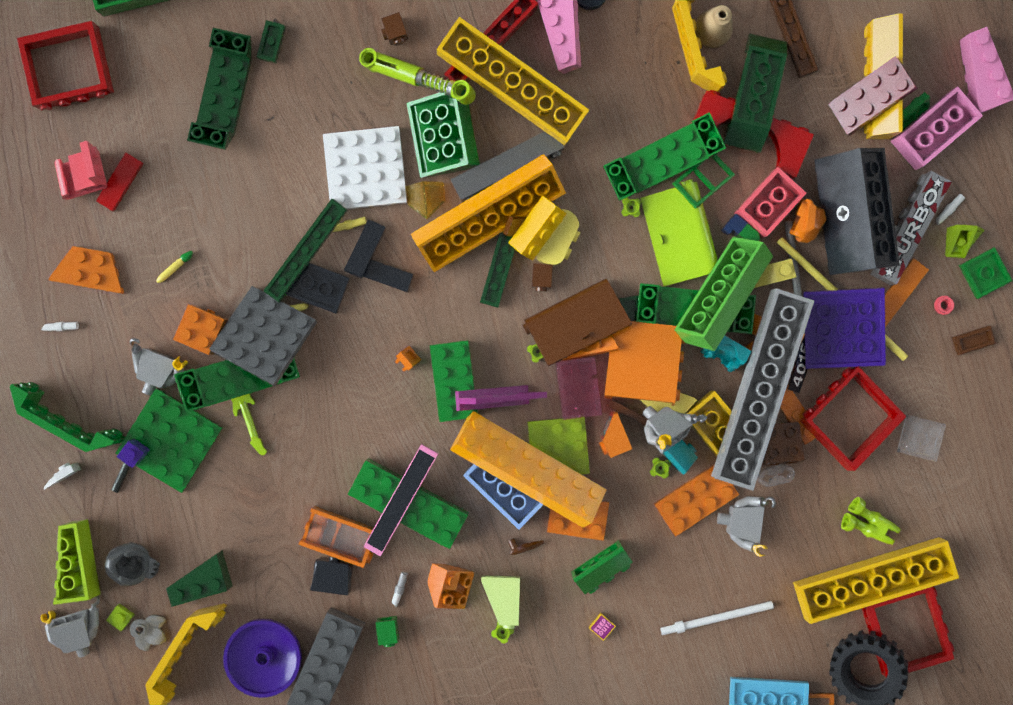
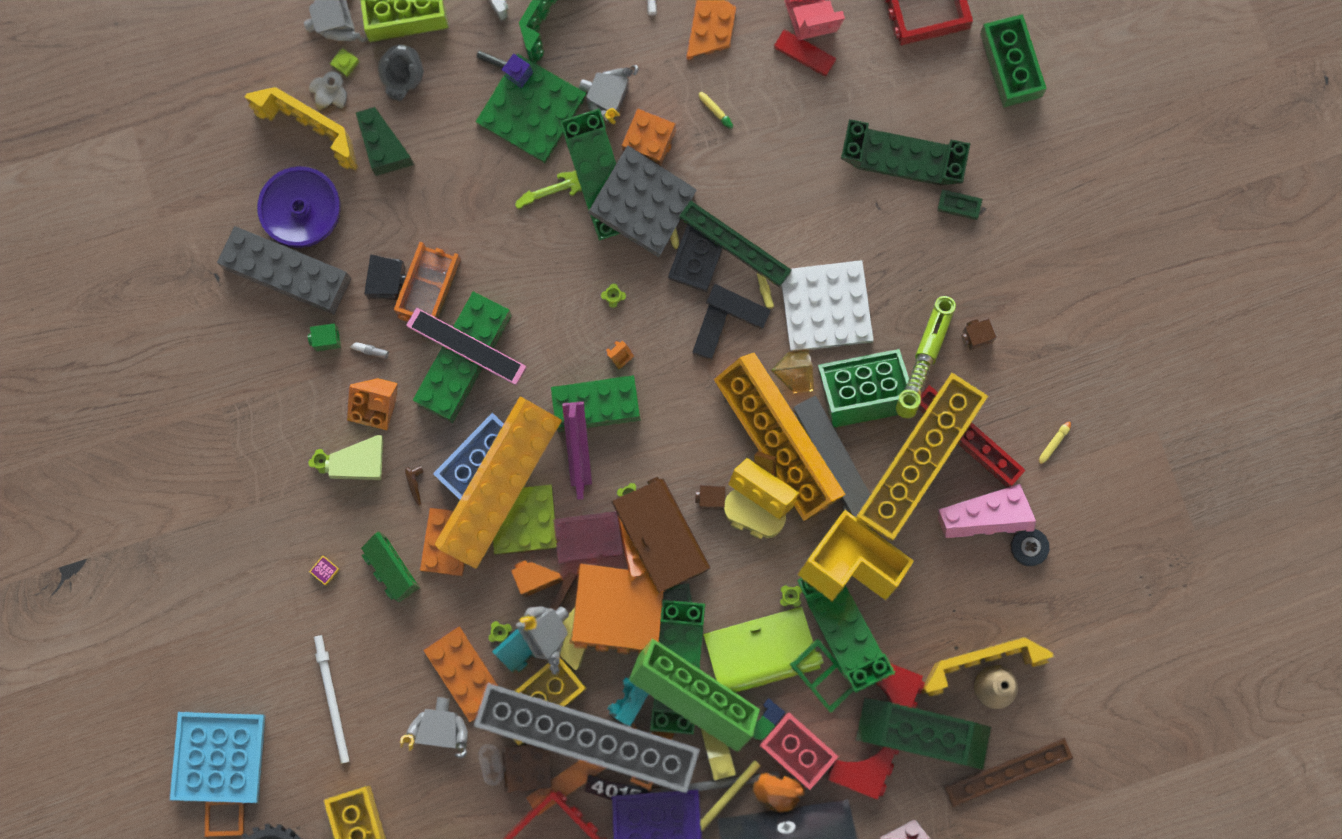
camera: 95 degrees right, 10 degrees down
dark green plate [480,231,515,308] -> none
none -> lime plate [601,283,626,308]
none -> yellow piece [797,510,914,601]

